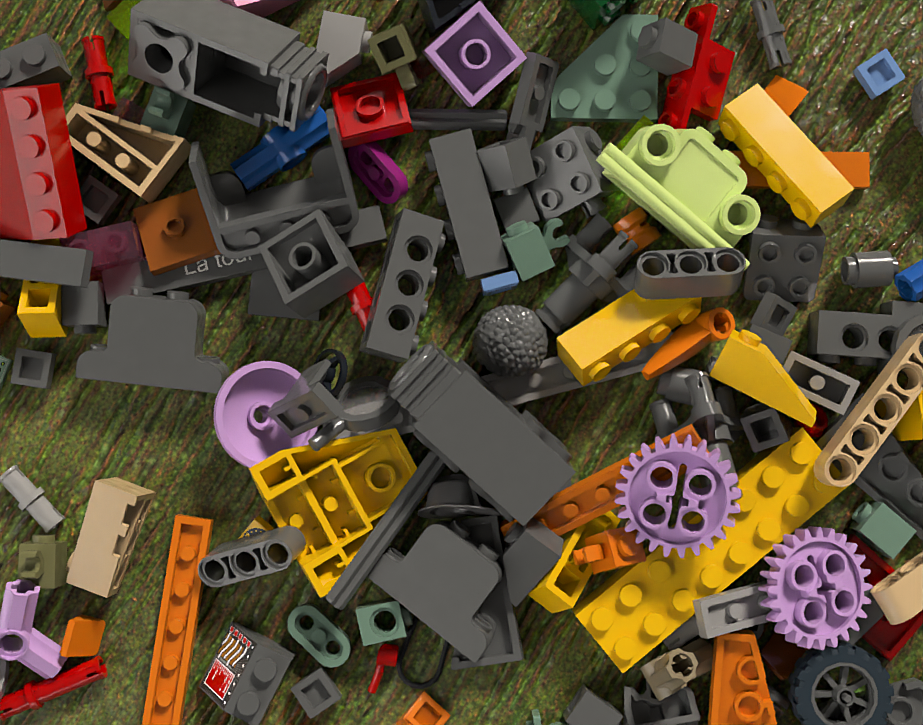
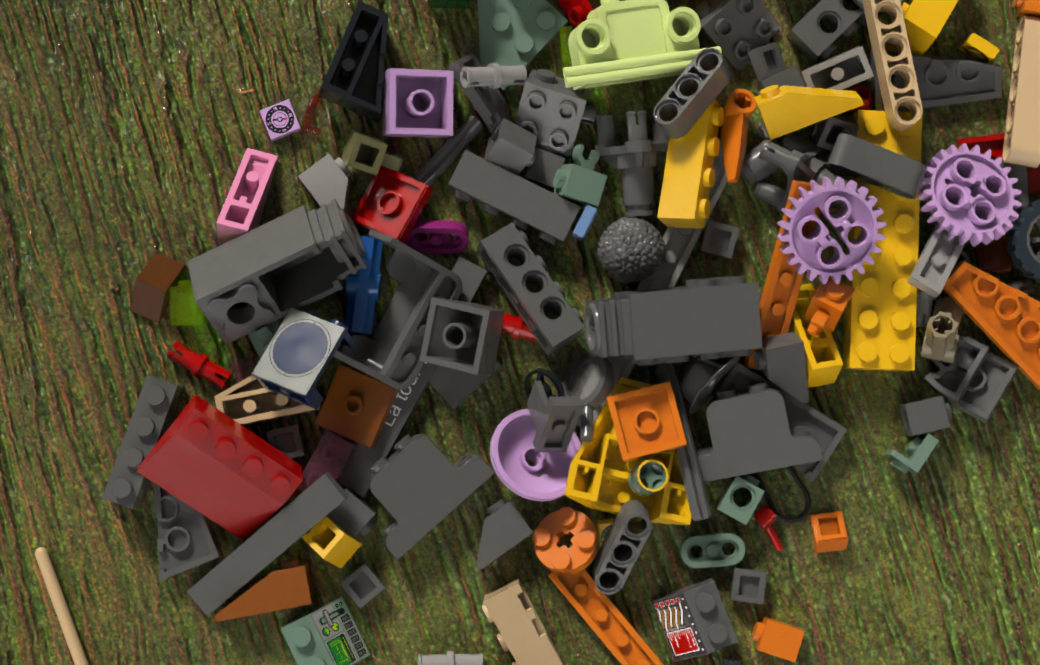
camera: 50 degrees left, 0 degrees up
orange wheel [612,206,662,256] -> none
sand green brick [848,500,917,559] -> none
none -> panel [252,307,355,409]
none -> light grey pin [460,63,527,89]
none -> dark grey slope [476,499,533,570]
none -> orange plate [532,507,599,574]
none -> orange plate [606,381,687,462]
none -> sand green wheel [628,459,669,497]
none -> dark grey plate [699,220,740,260]
none -> dark grey beam [827,133,928,199]

